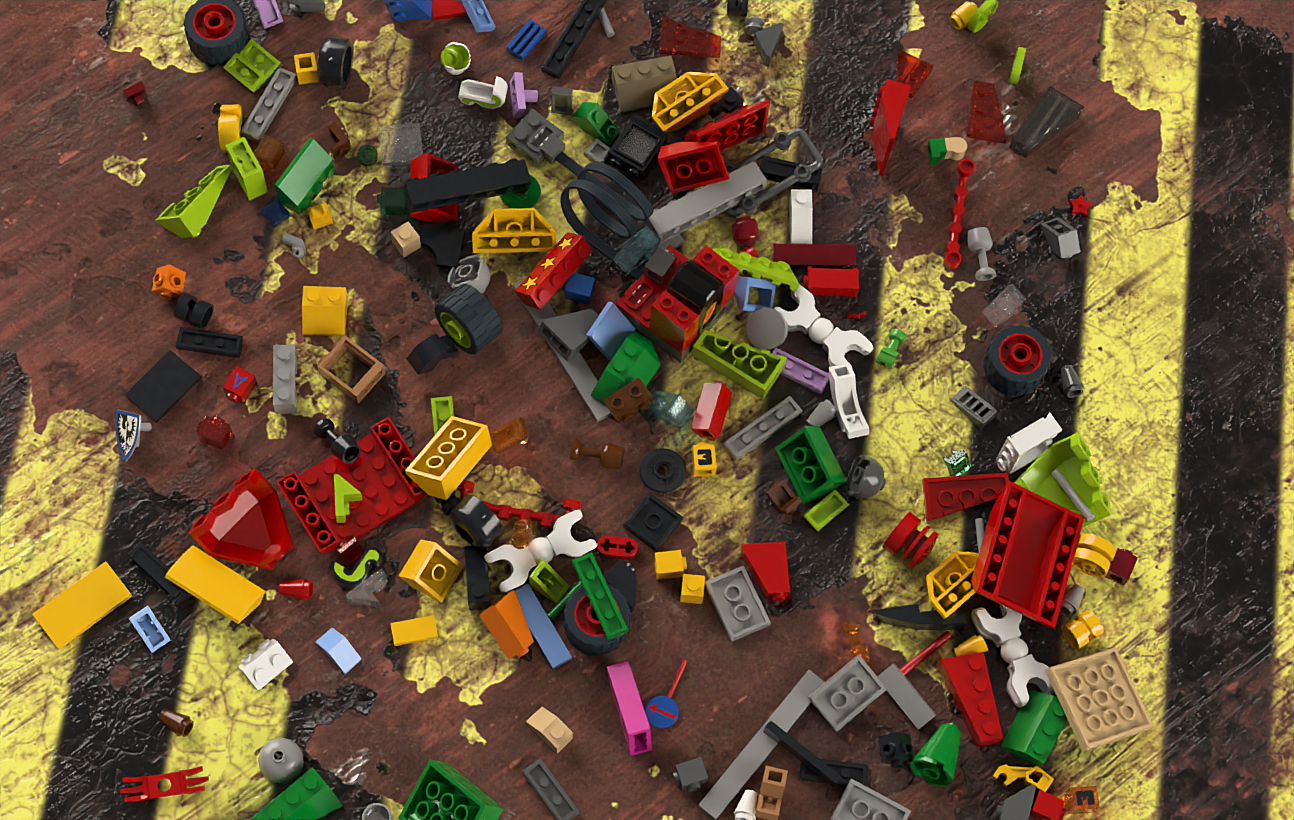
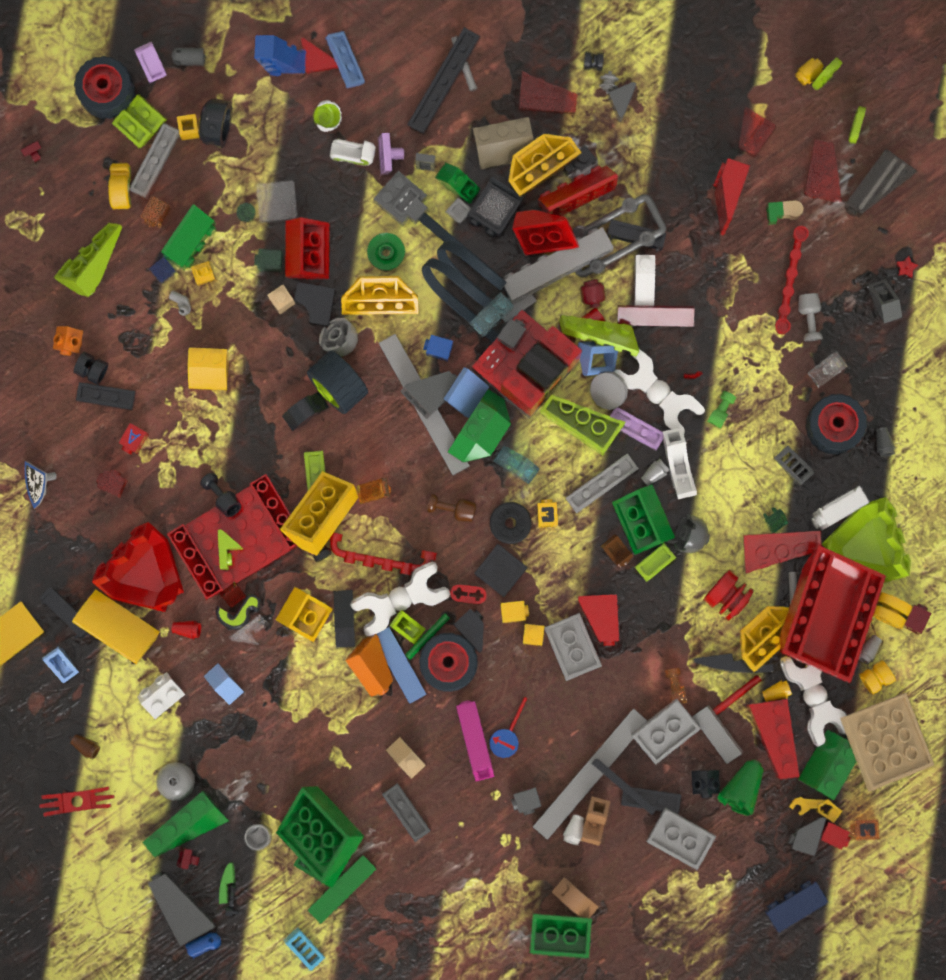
camera: 10 degrees right, 15 degrees up
black tile [125,350,202,423] -> none
lime window [225,137,268,201] -> none
light grey arch [273,344,297,414] -> none
medium nougat window [317,336,386,404] -> none
reddish brown bracket [328,122,351,159] -> none
yellow tile [390,615,438,646] -> none
black brick [403,159,532,213] -> none
black piece [450,494,504,549] -> none
blue tile [506,19,547,61] -> none
clear orange leg [511,519,534,549] -> none
red brick [515,232,593,310] -> none
green tile [572,552,628,641] -> none
reddish brown bracket [604,378,654,423] -> none
red brick [691,381,732,441] -> none
red brick [803,266,859,297] -> none
light grey bar [1052,469,1094,521] -> none

